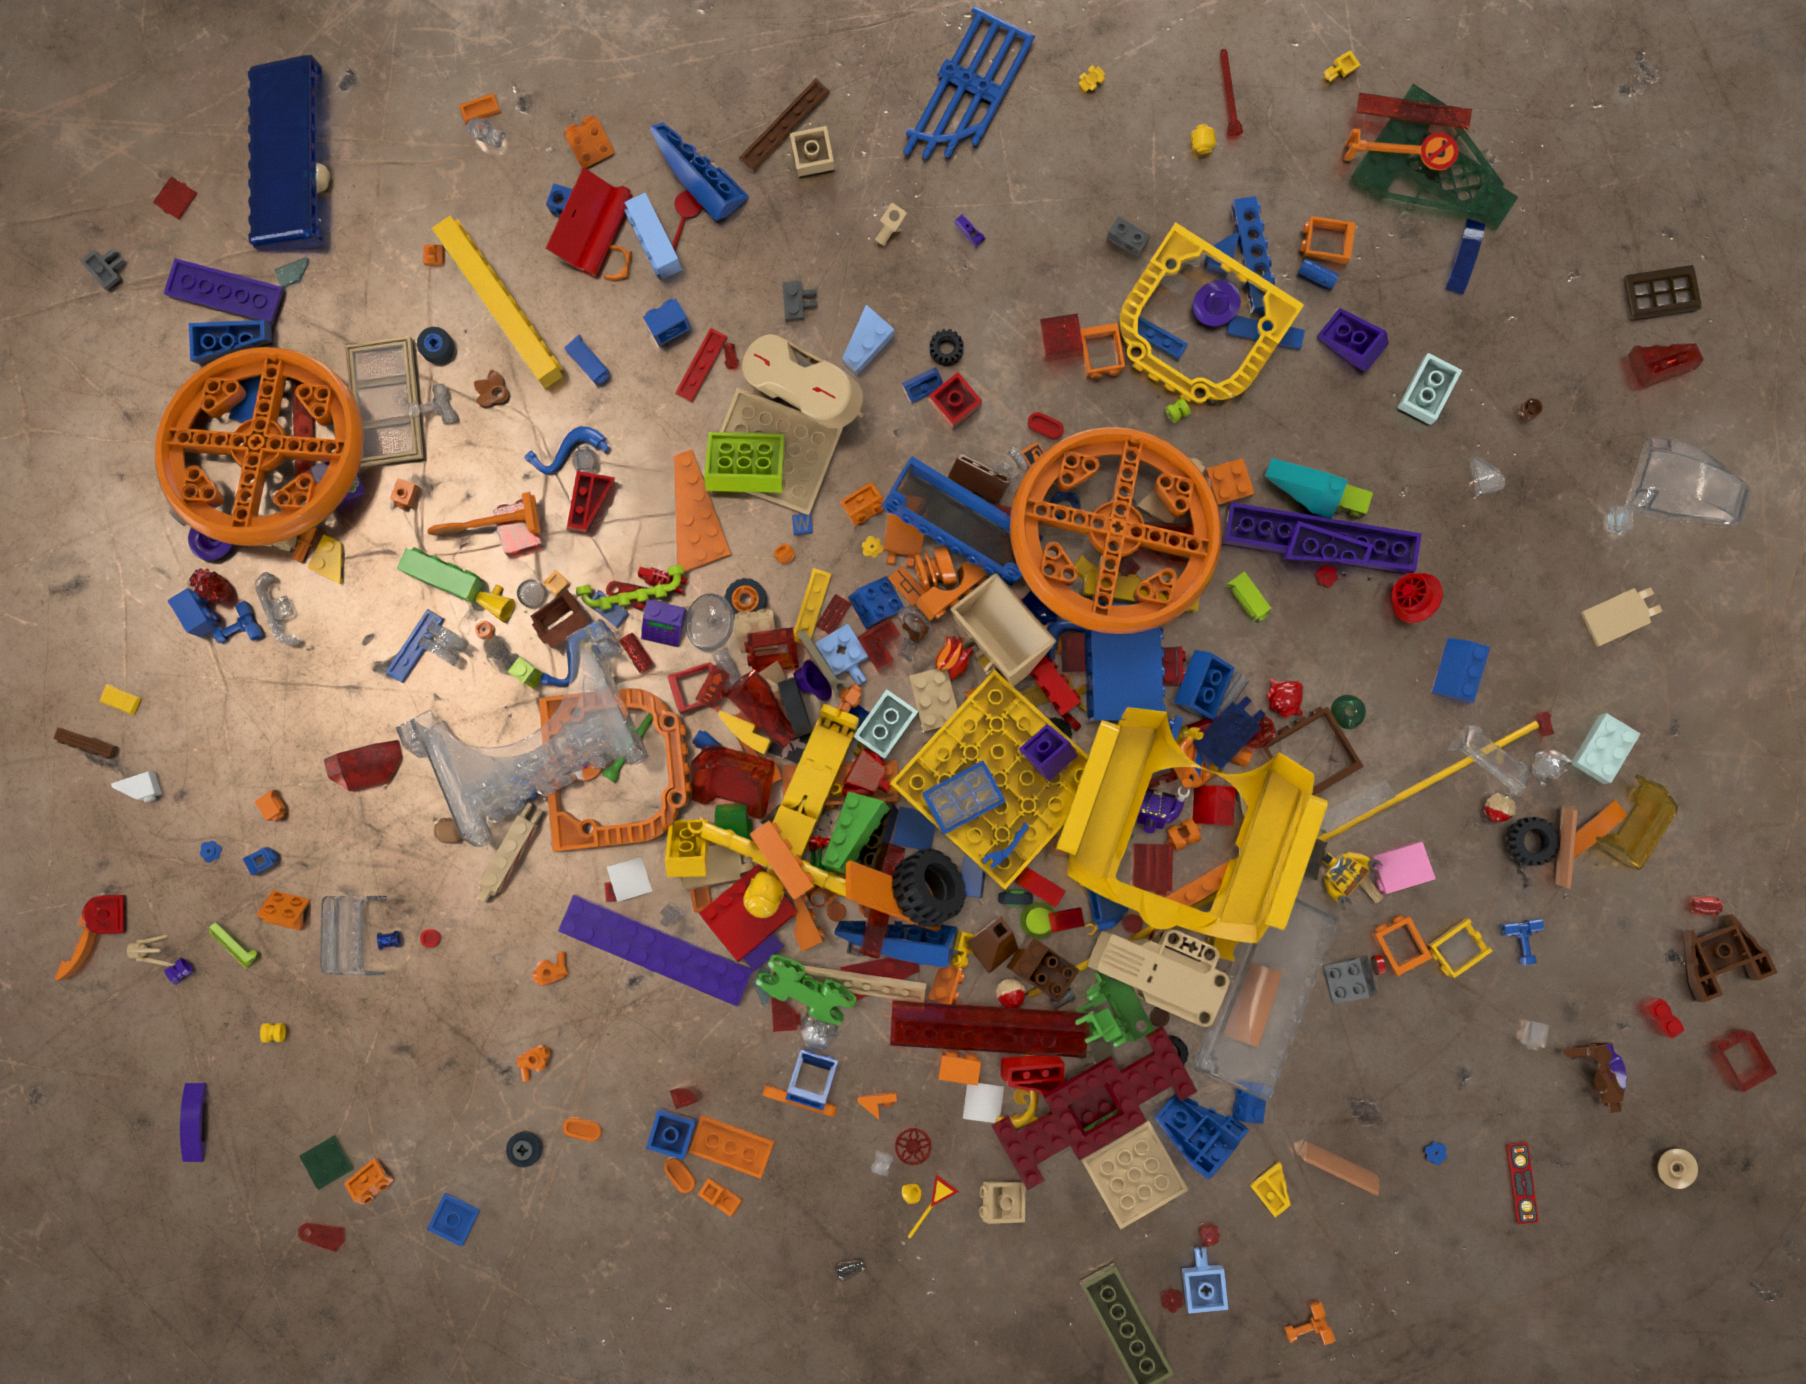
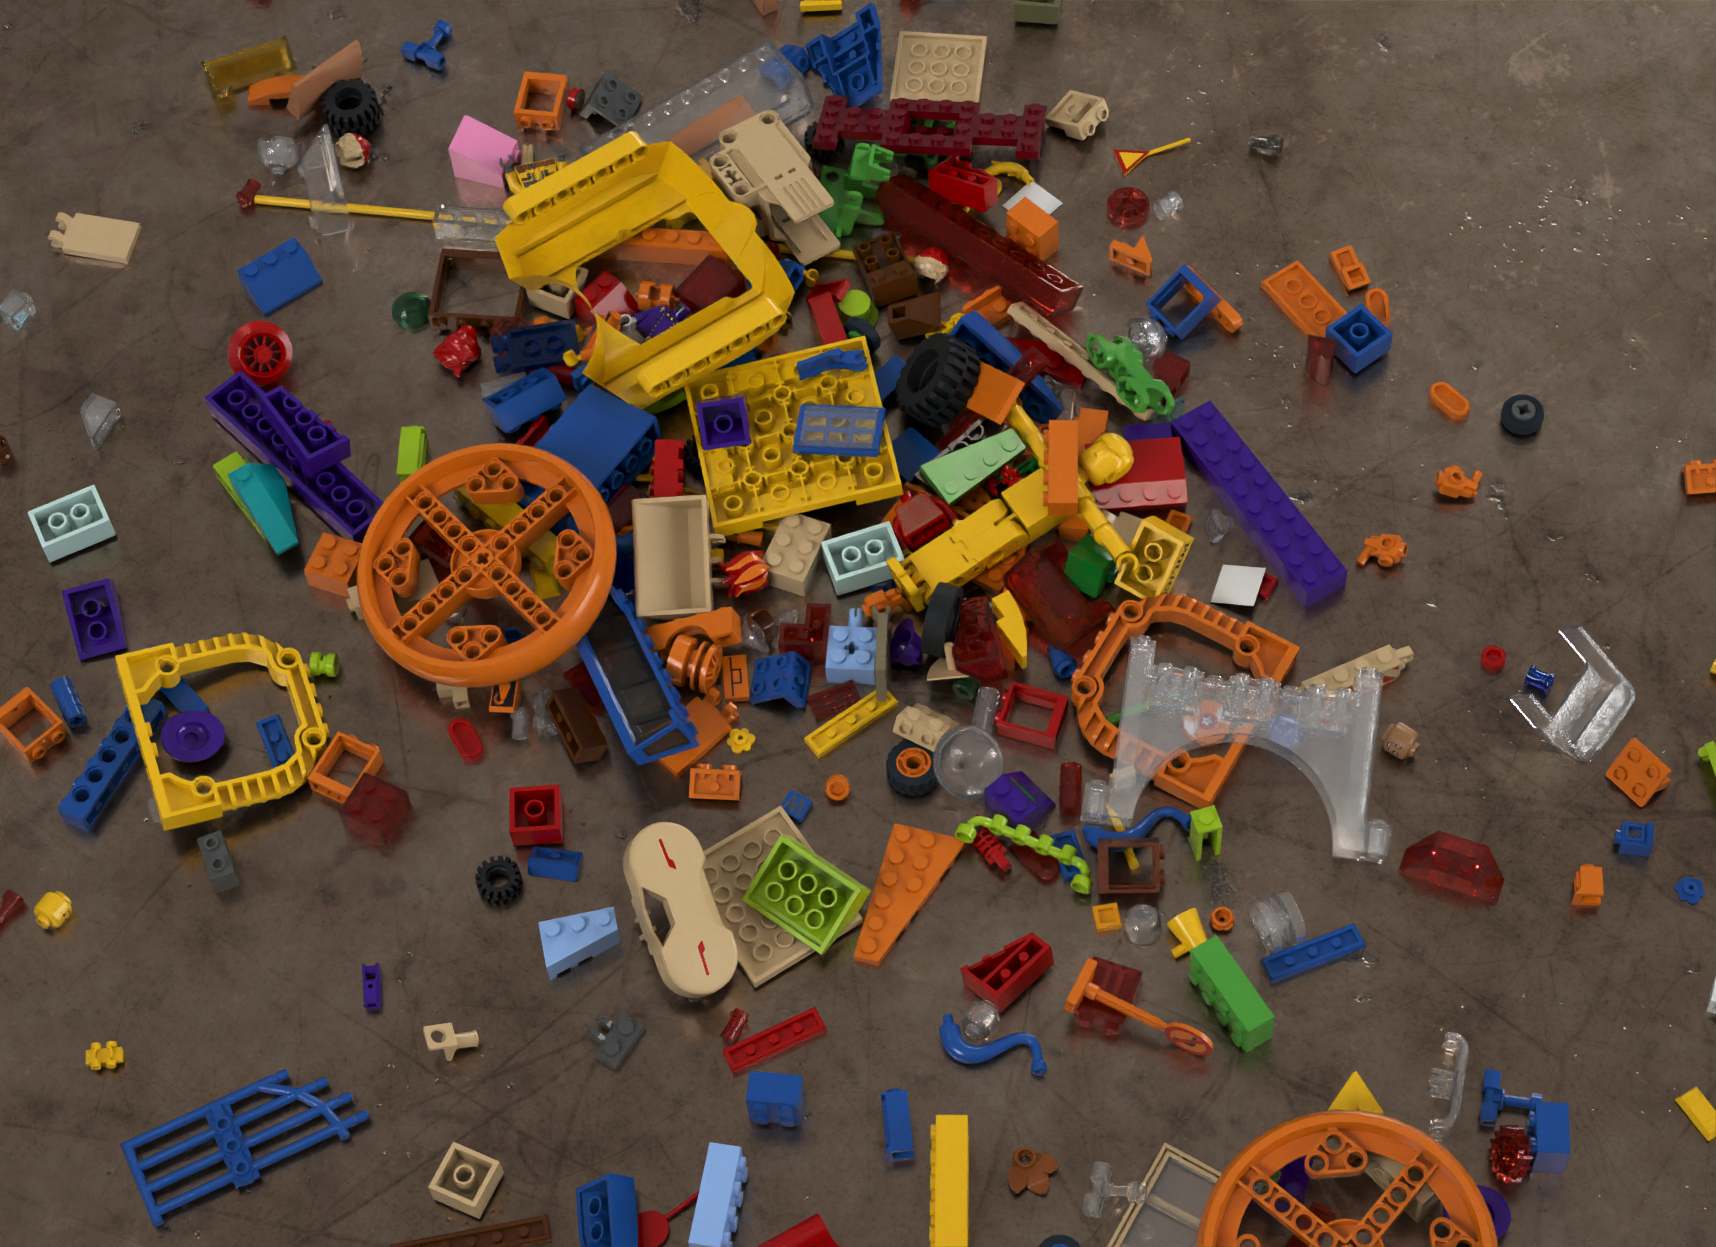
camera: 145 degrees left, 25 degrees down
orange brick [390,478,420,509] -> none
blue tile [427,1193,481,1247] -> none
orange cap [604,245,632,280] -> none
clear red tile [695,665,731,708] -> none
clear red window [744,627,799,674] -> none
yellow tile [901,1184,921,1204] -> none
blue slope [1204,232,1239,274] -> none
window [1428,918,1493,978] -> none
light aqua brick [1570,713,1640,784] -> none

